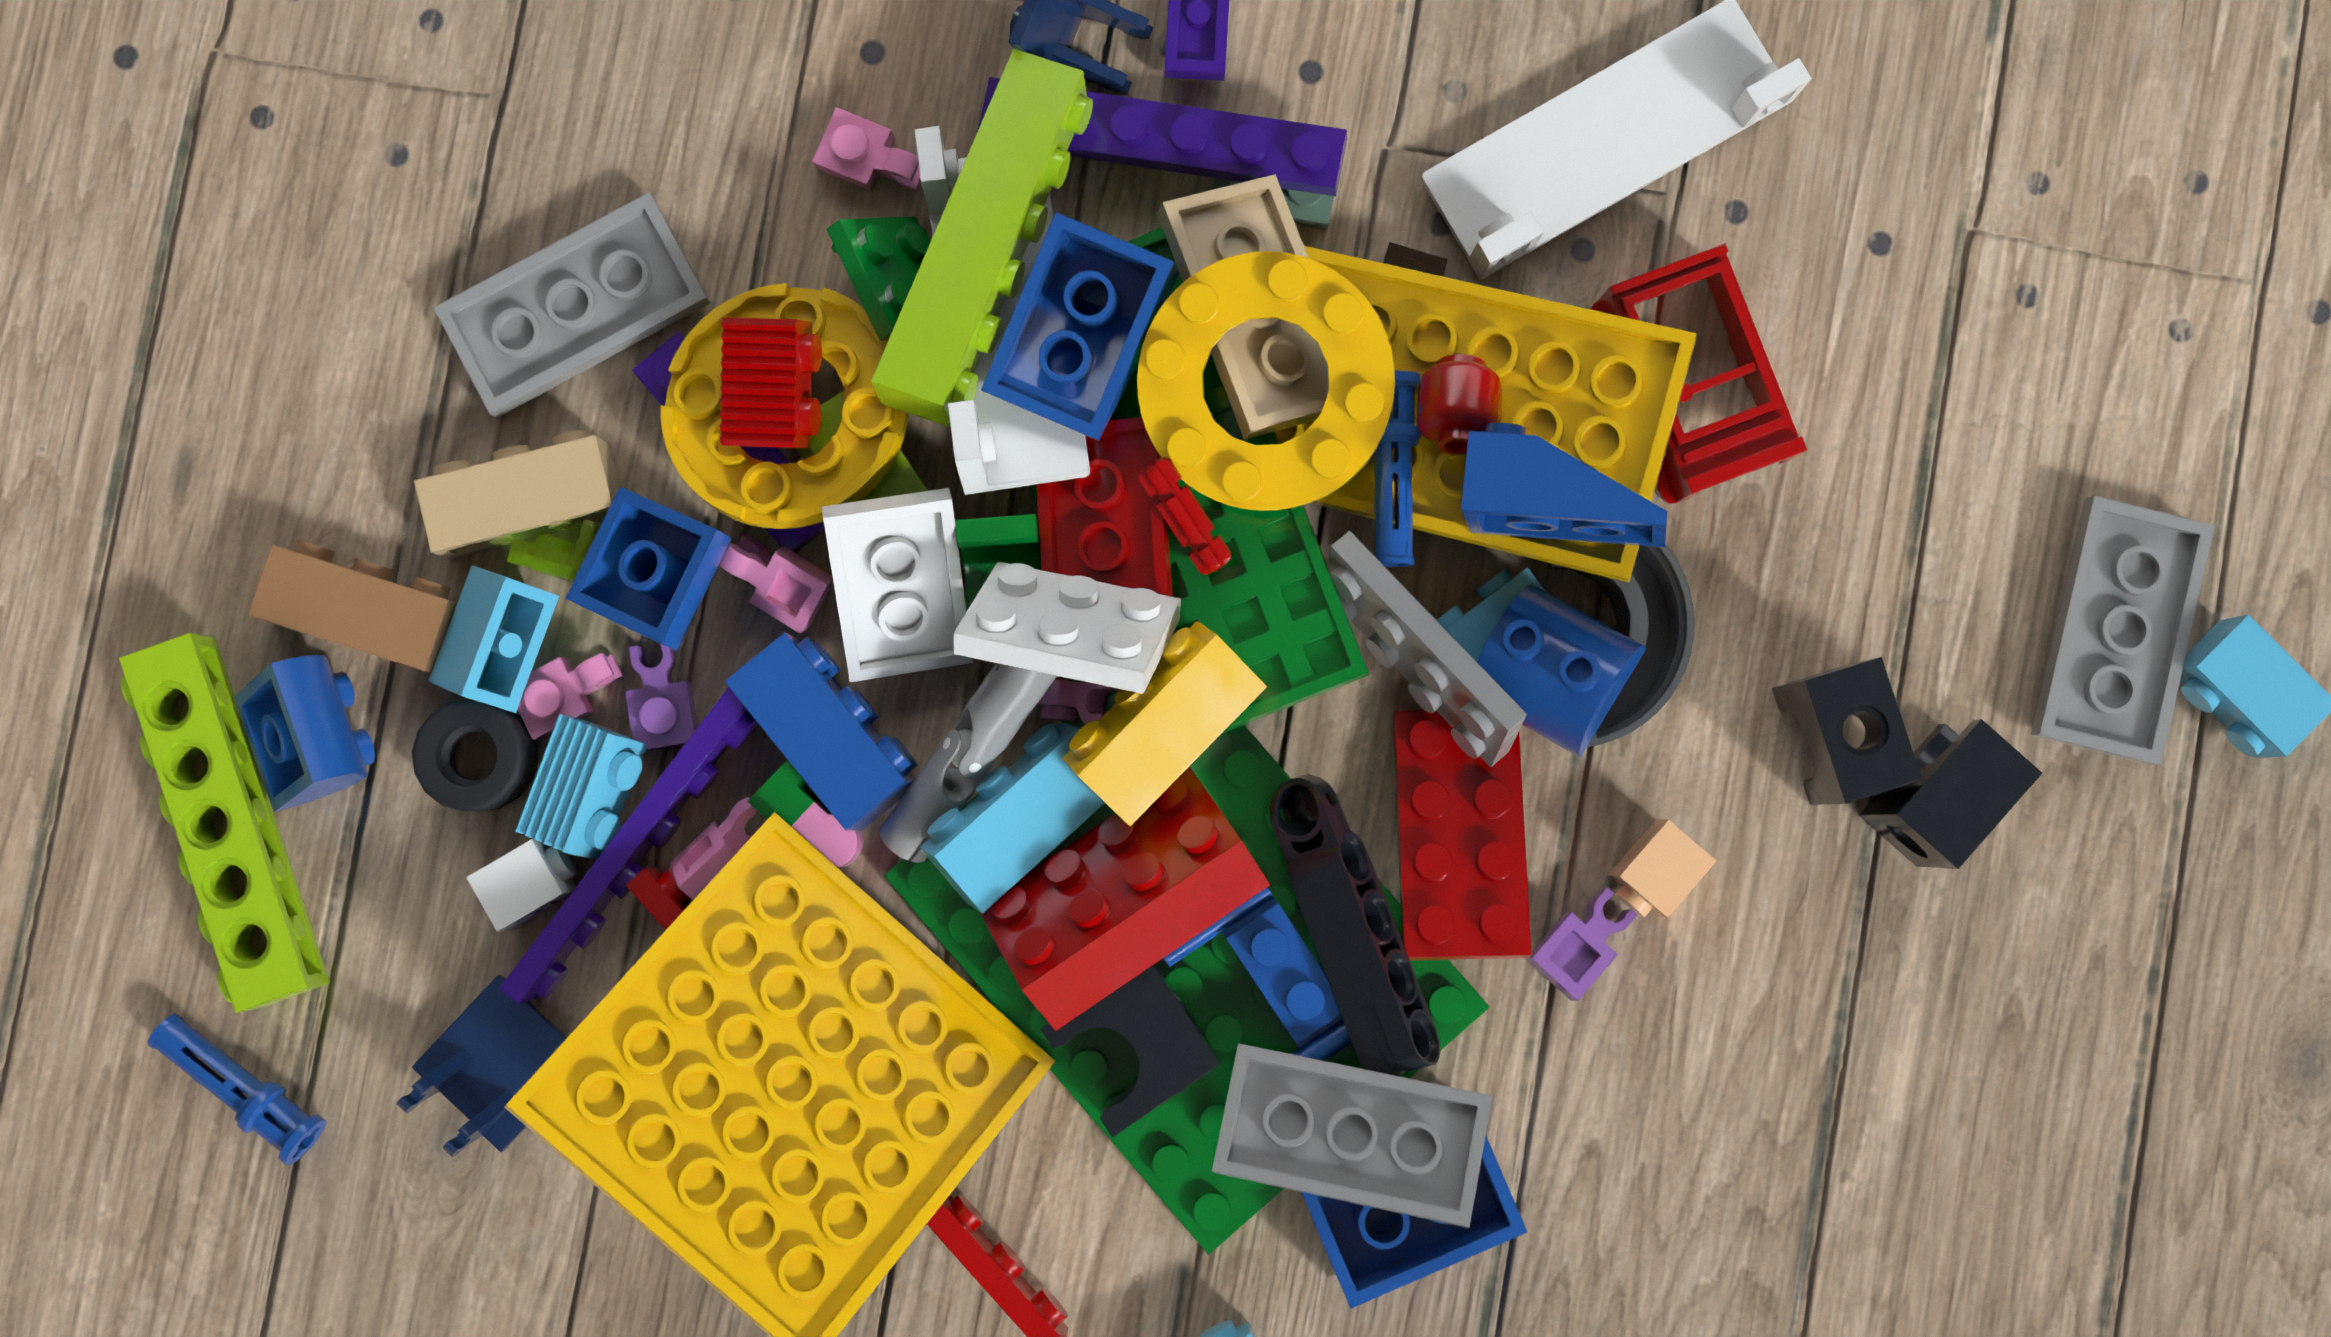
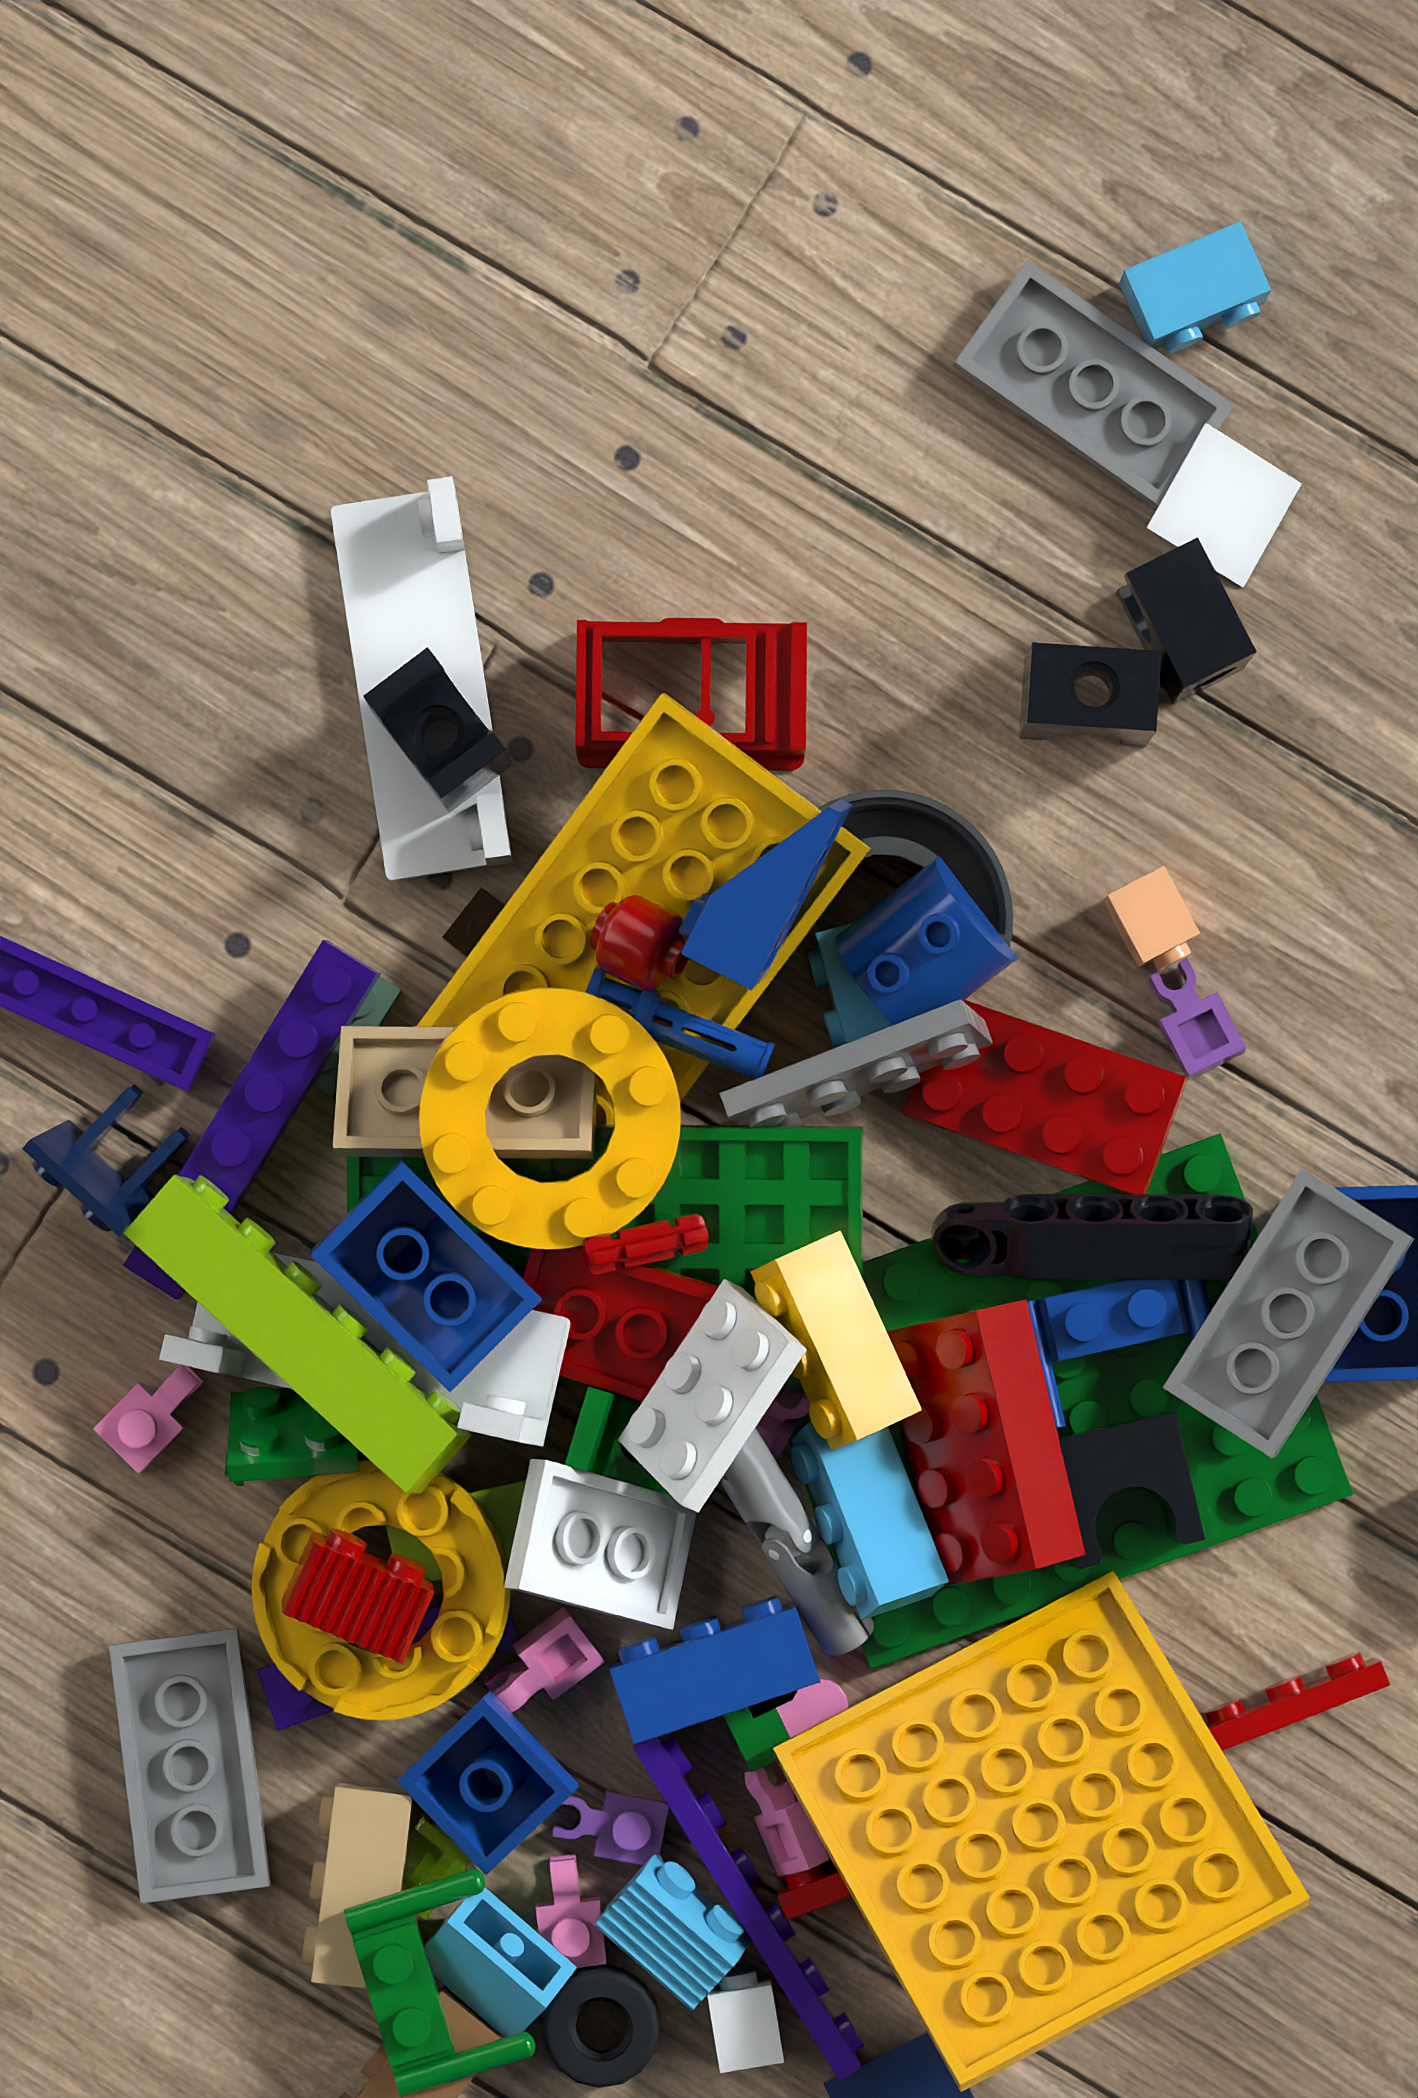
camera: 75 degrees left, 0 degrees up
none -> green plate [344,1869,536,2098]
none -> black piece [363,647,512,813]
none -> white sticker [1147,423,1302,588]

